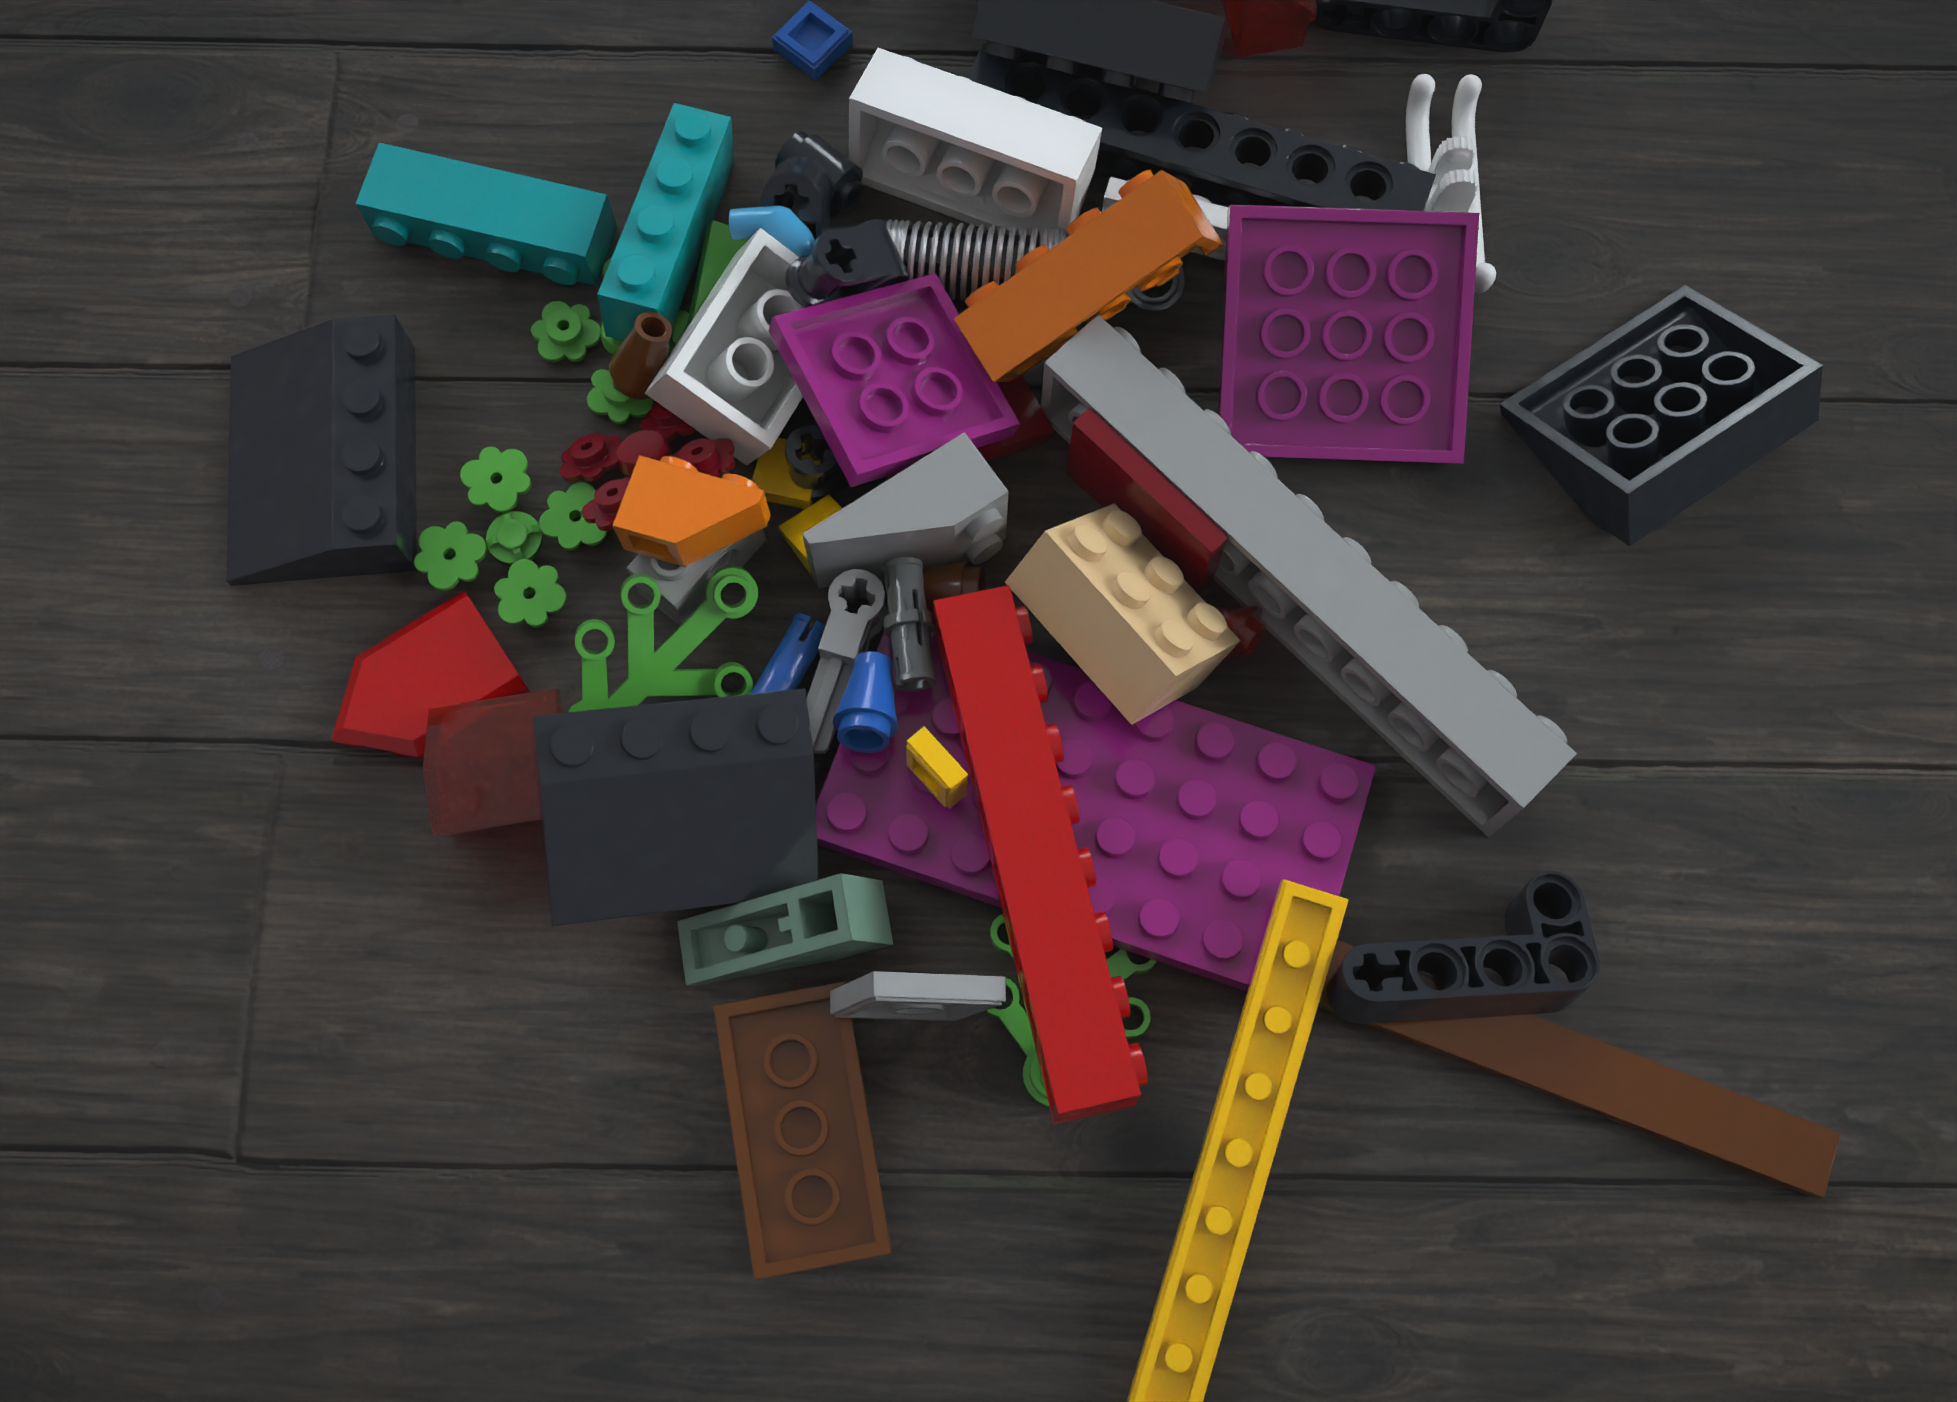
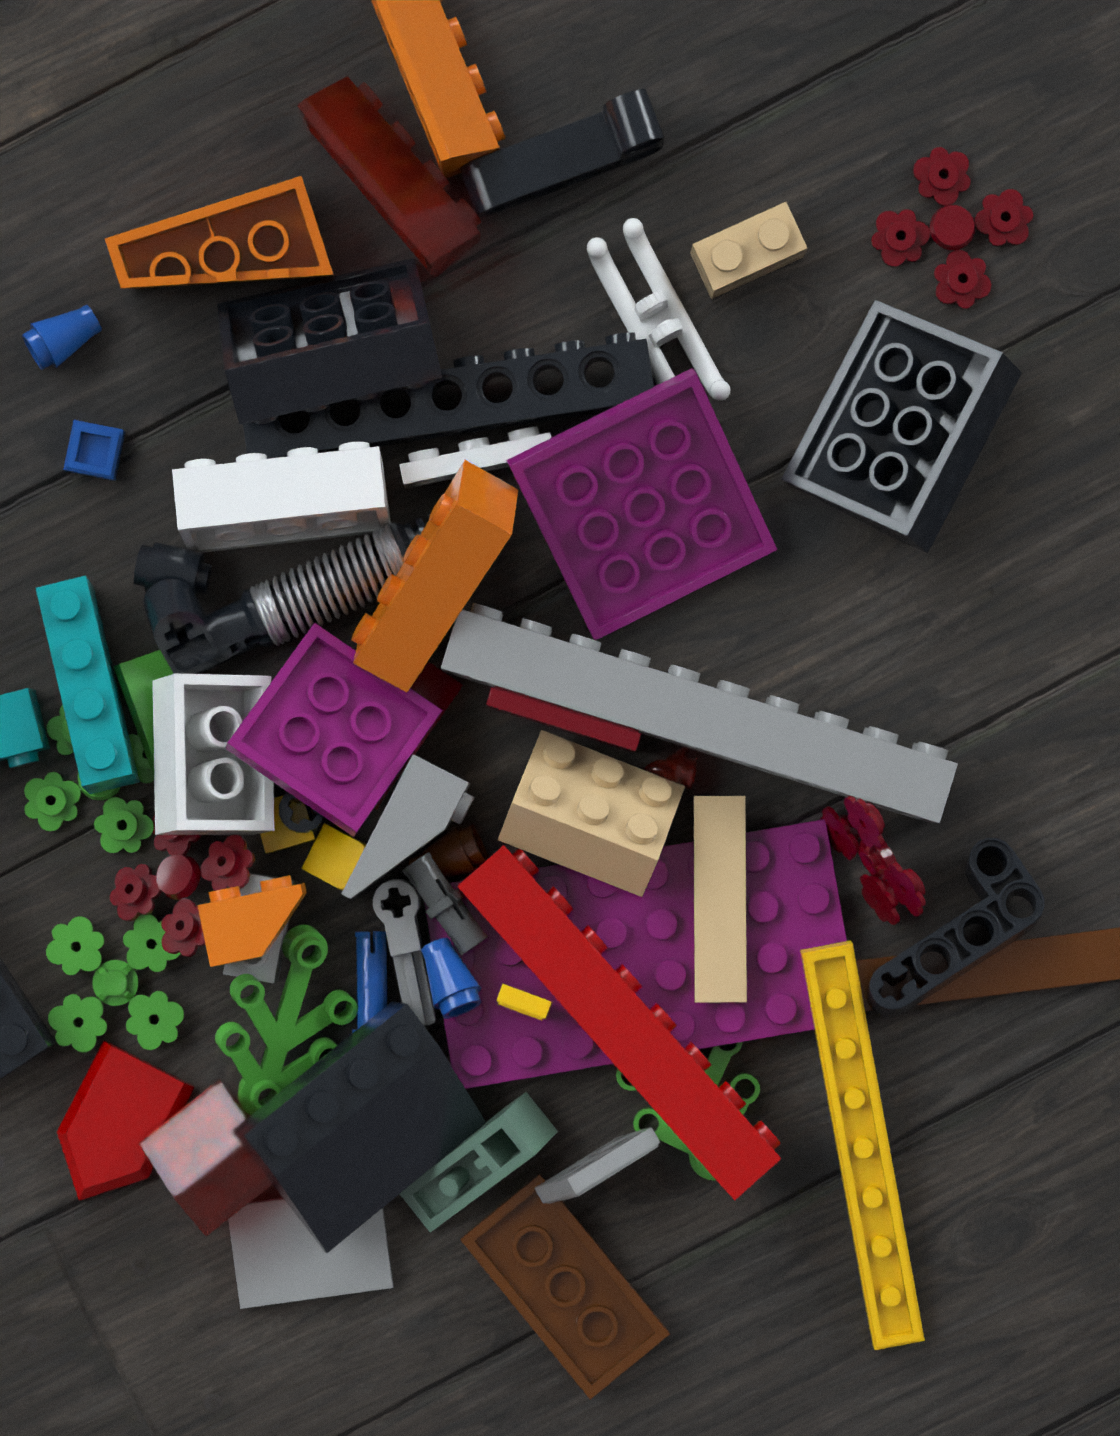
camera: 30 degrees left, 15 degrees up
reddish brown cone [609,312,672,400] -> none
dark azure arm [729,206,815,257] -> none
black piece [785,219,910,308] -> none
none -> light grey tile [227,1198,394,1309]
none -> tan brick [690,202,807,299]
none -> tan tile [693,796,747,1003]
none -> dark red plant [820,795,926,925]
none -> dark red plant [871,147,1033,309]

